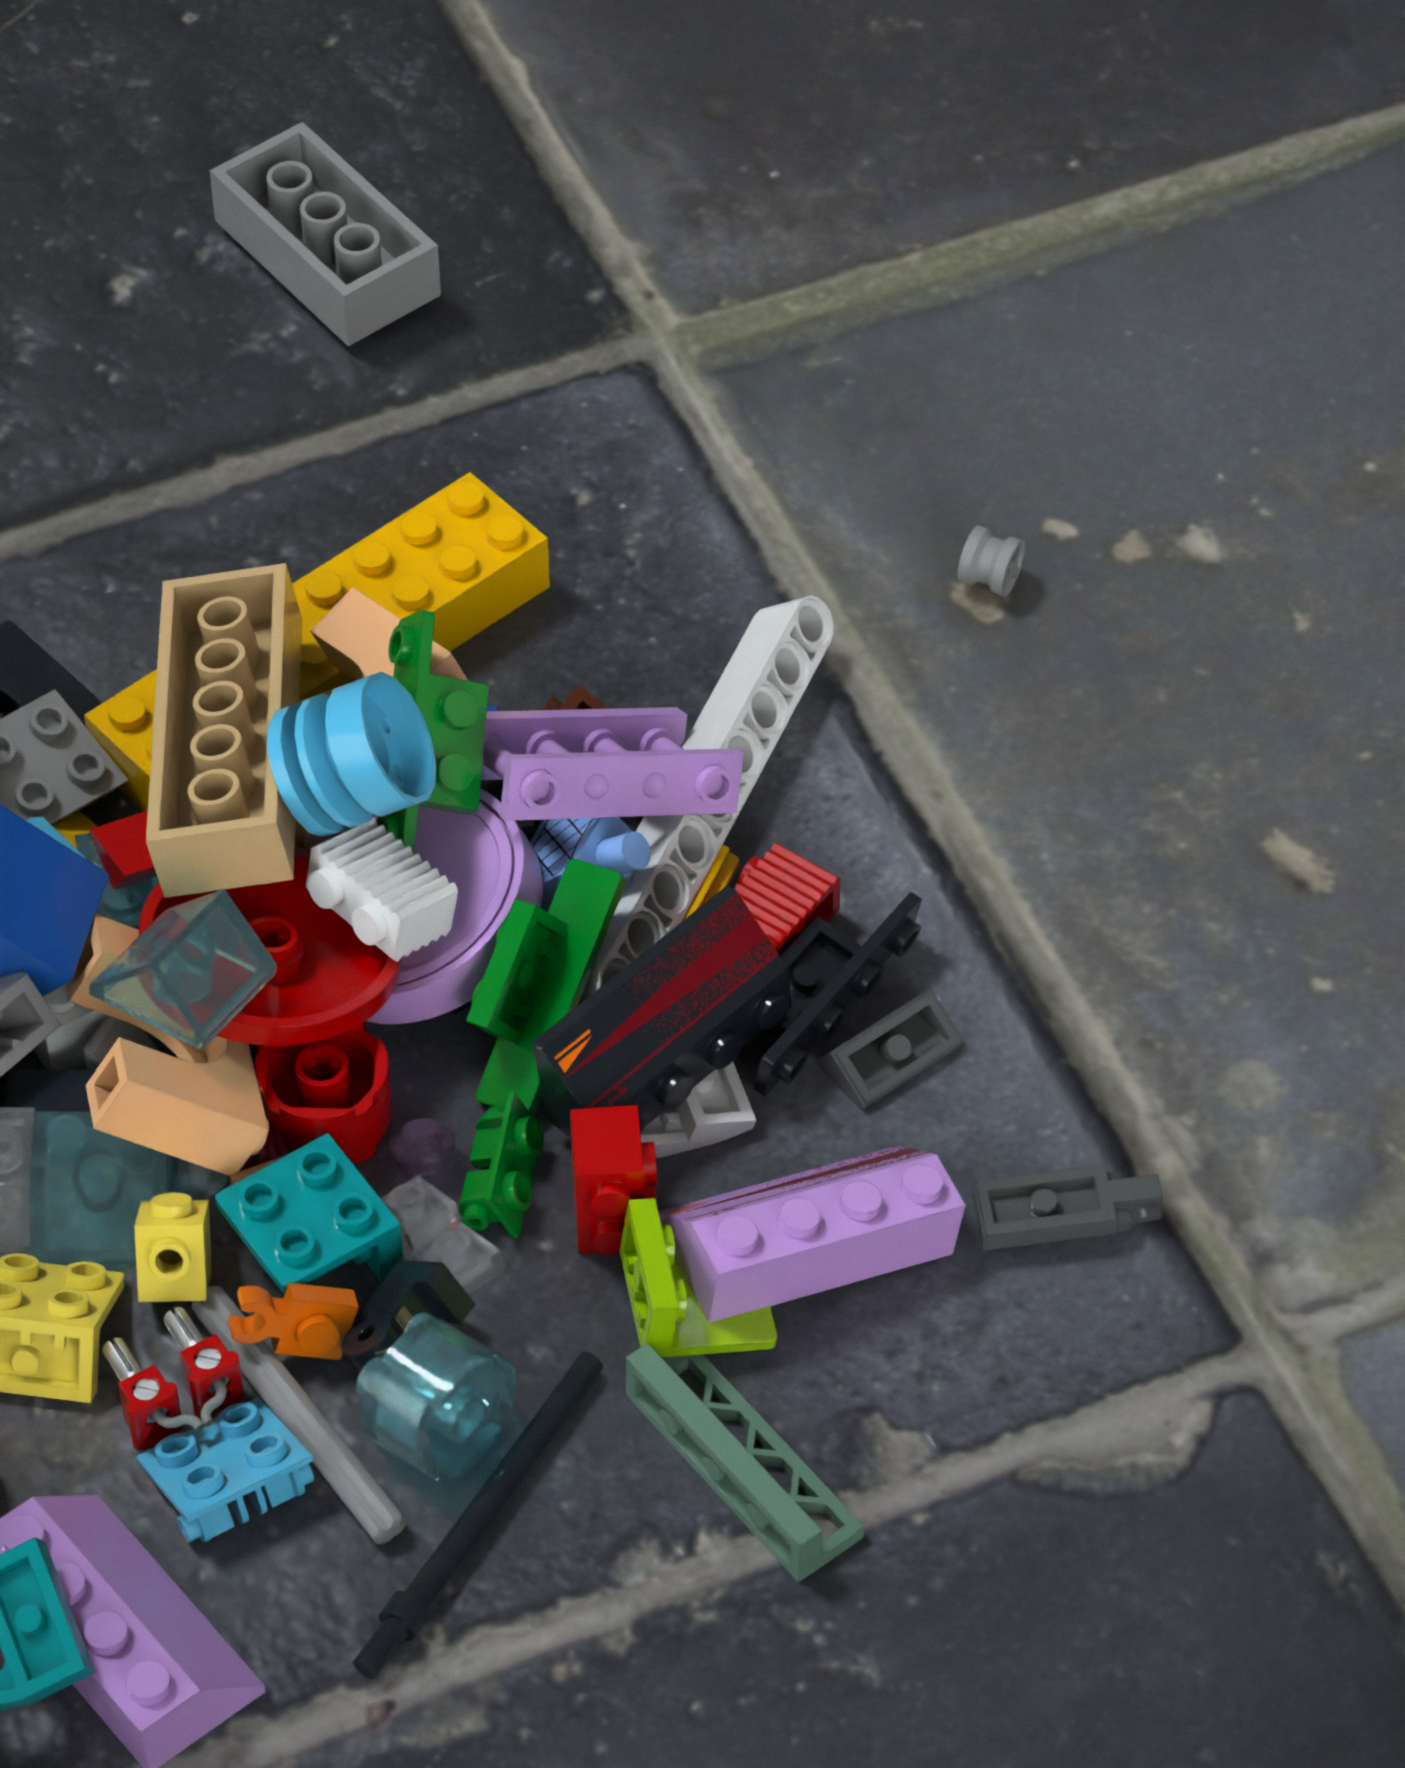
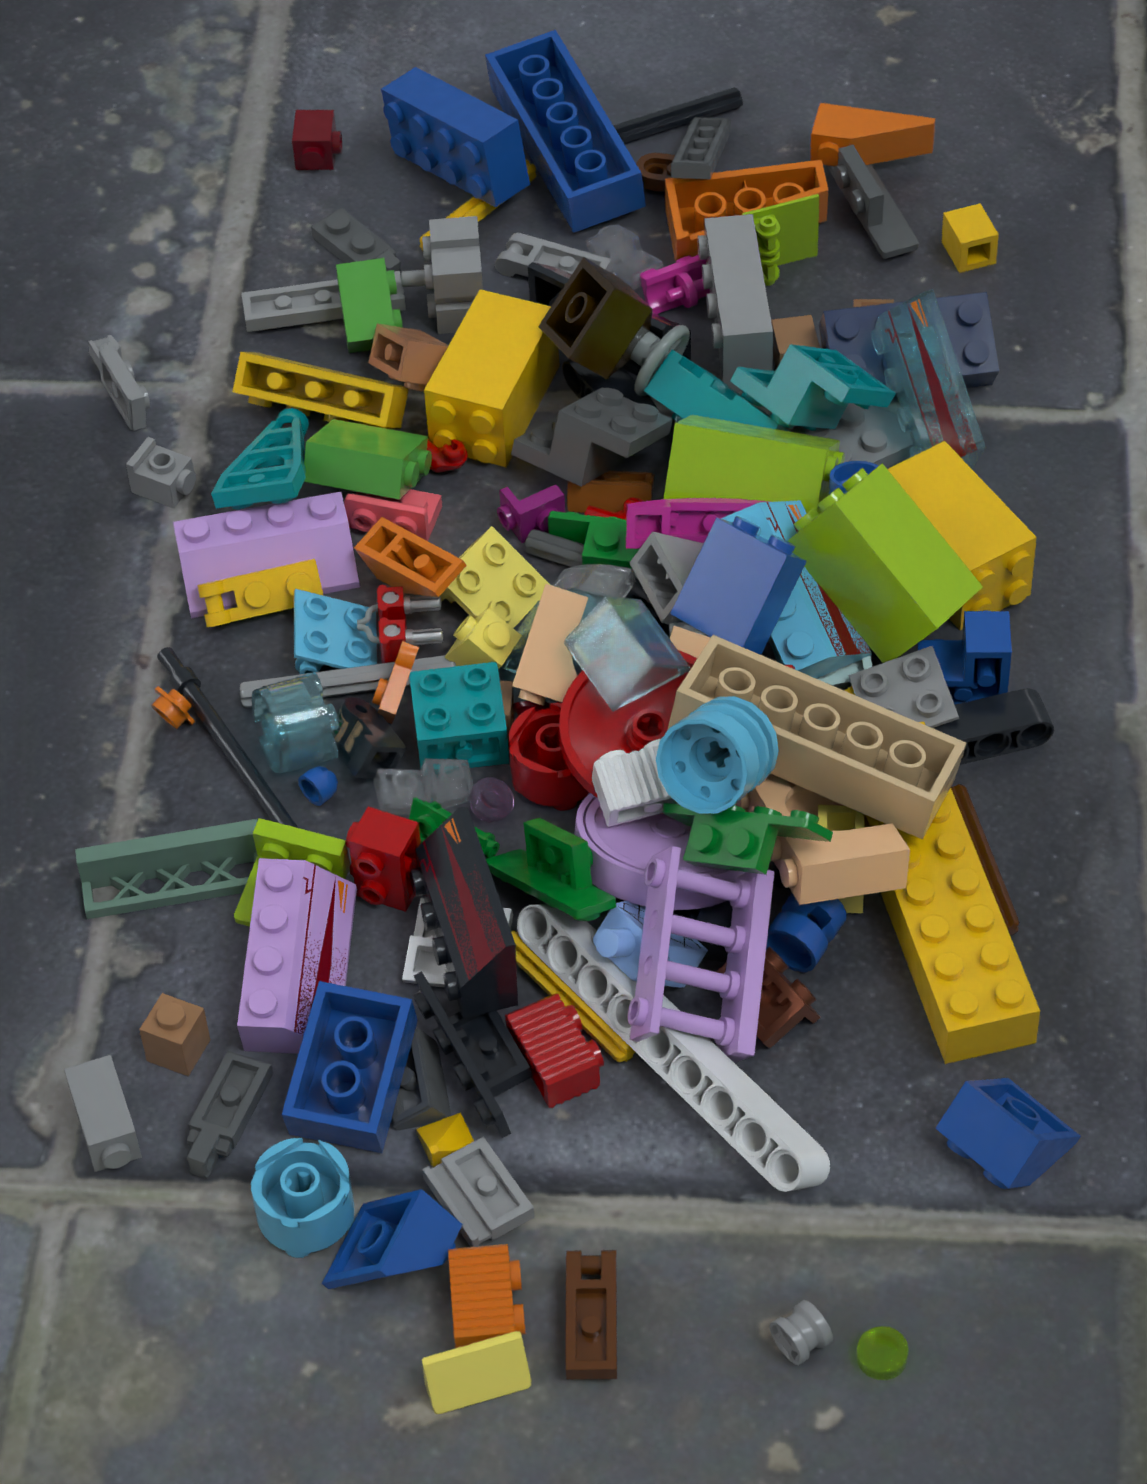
camera: 120 degrees right, 0 degrees up
none -> light grey brick [64,1055,142,1172]
none -> medium nougat brick [139,993,211,1077]
none -> orange plate [151,686,195,729]
none -> yellow plate [197,558,324,627]
none -> medium azure brick [251,1138,354,1258]
none -> blue brick [282,981,418,1153]
none -> blue hinge [298,766,338,806]
none -> blue slope [322,1189,463,1289]
none -> orange slope [354,517,467,598]
none -> yellow slope [416,1112,474,1168]
none -> light yellow slope [421,1331,531,1414]
none -> light grey plate [422,1137,535,1247]
none -> orange brick [448,1244,526,1348]
none -> reddish brown plate [566,1250,617,1380]
none -> clear neon green tile [857,1326,908,1380]
none -> blue slope [935,1078,1081,1189]

